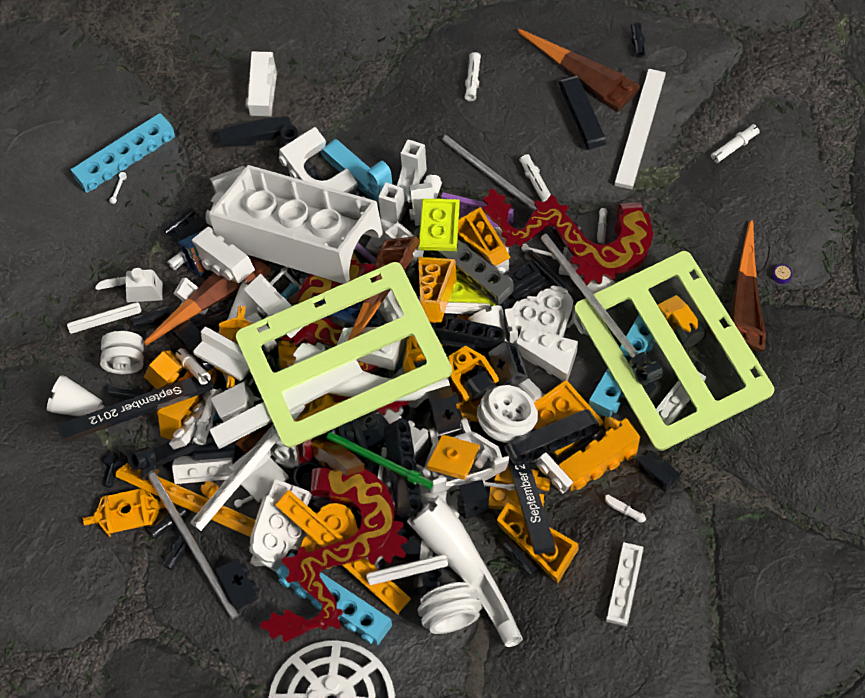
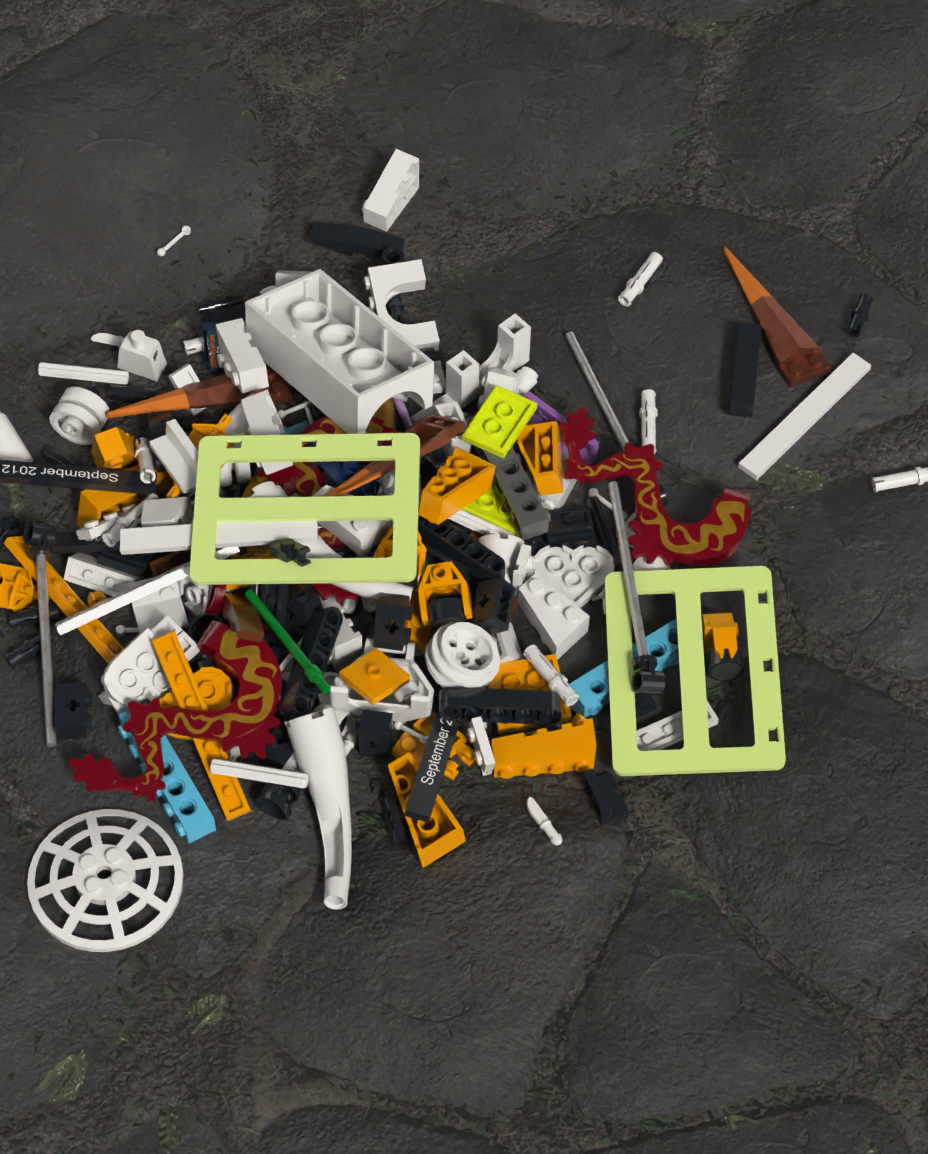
camera: 20 degrees right, 5 degrees down
medium azure brick [71,113,175,193] -> none
medium azure beam [321,139,392,205] -> none
white wheel [418,582,482,634] -> none
white piece [597,208,608,245] -> none
white plate [606,542,644,626] -> none
copper plate [727,220,766,353] -> none
tile [772,264,792,284] -> none
none -> black plate [270,538,311,567]
none -> white pin [523,645,579,706]

